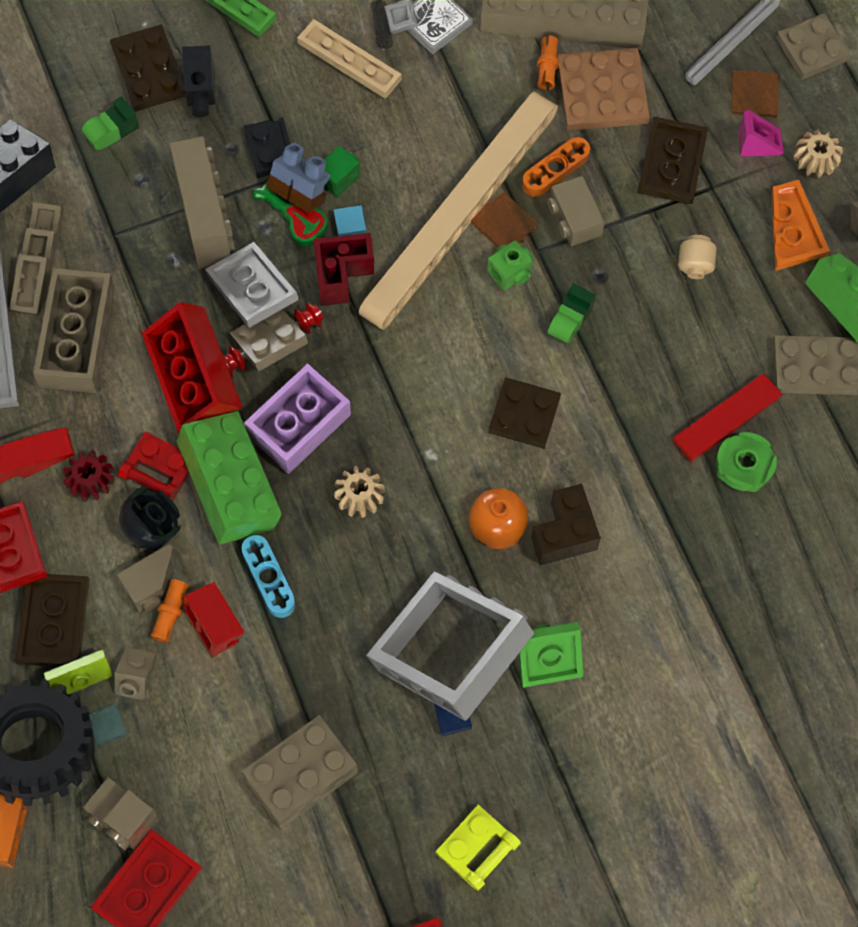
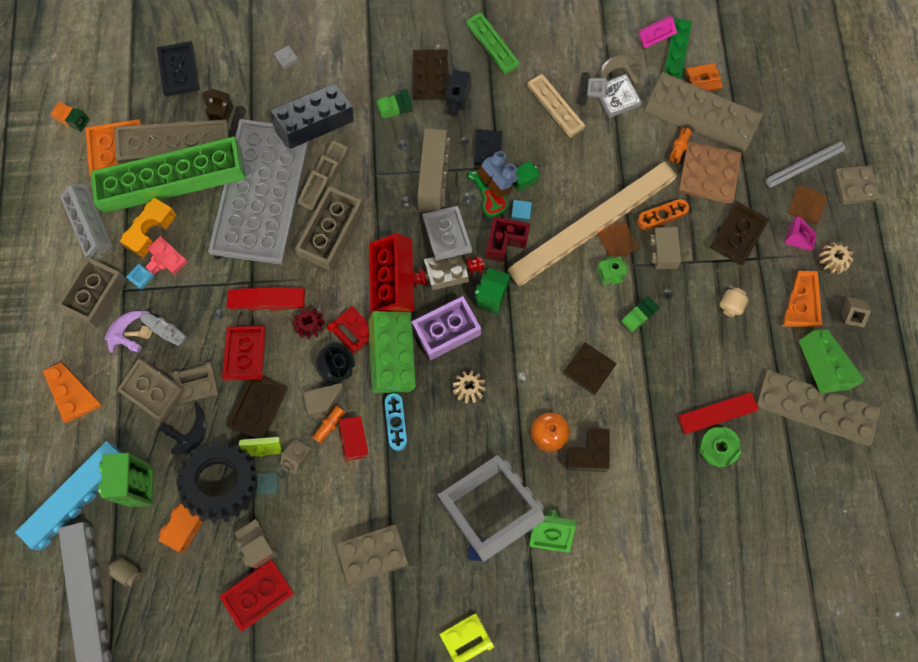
camera: 20 degrees right, 5 degrees up
none -> green brick [474,268,510,315]

